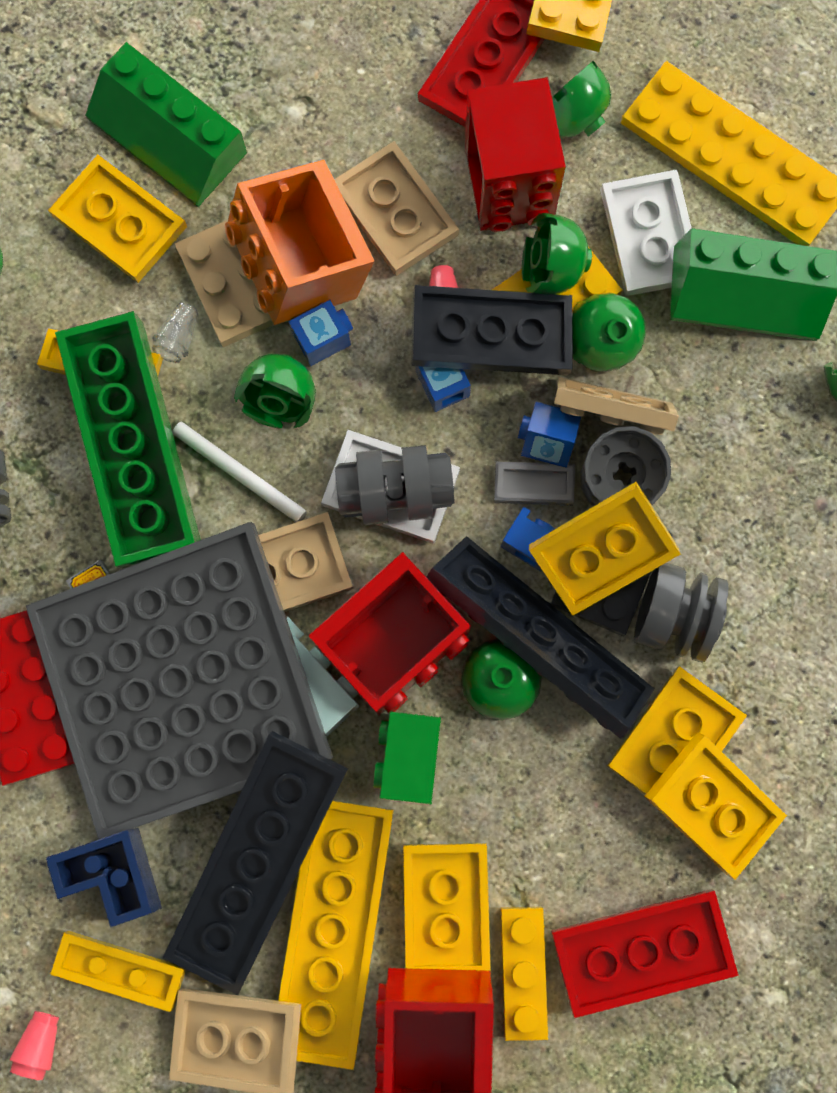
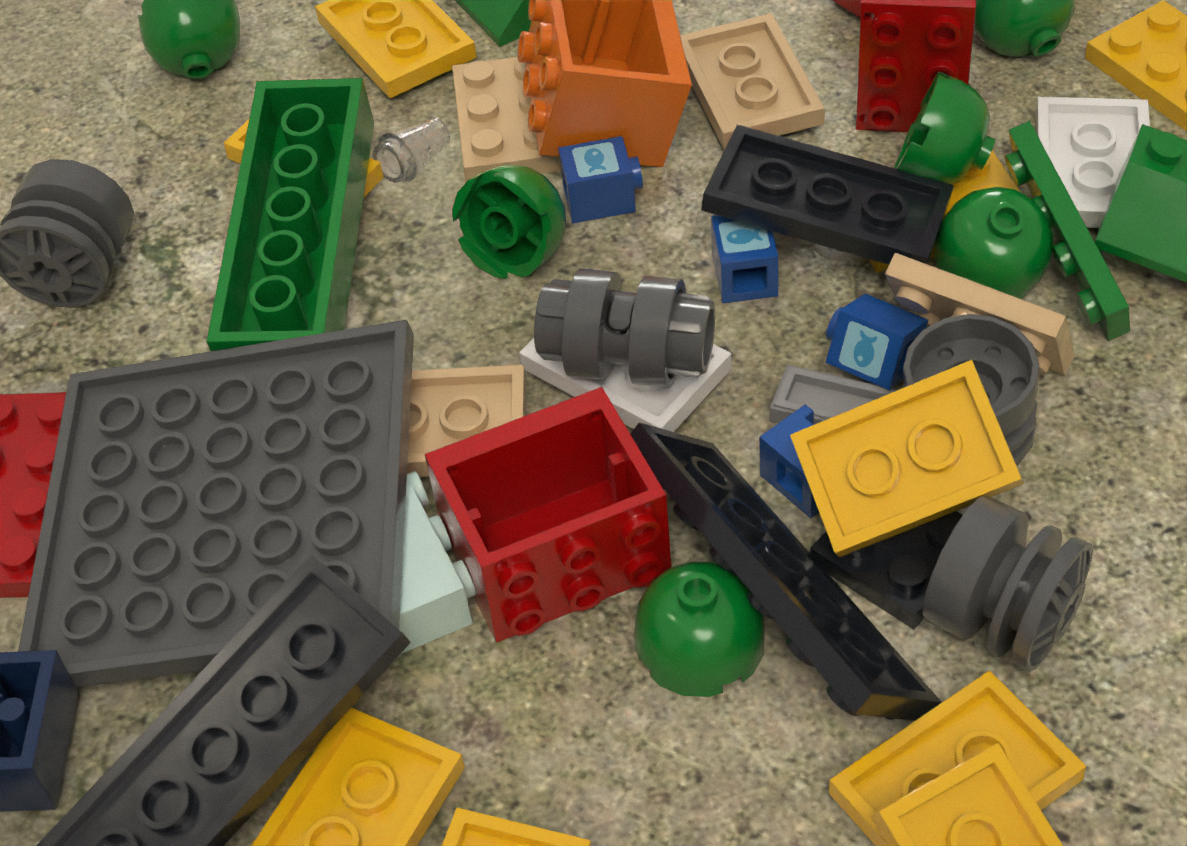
camera: 20 degrees right, 30 degrees down
white bar [172,421,307,522] -> none
green brick [373,712,441,804] -> none
none -> green plate [1004,120,1130,341]

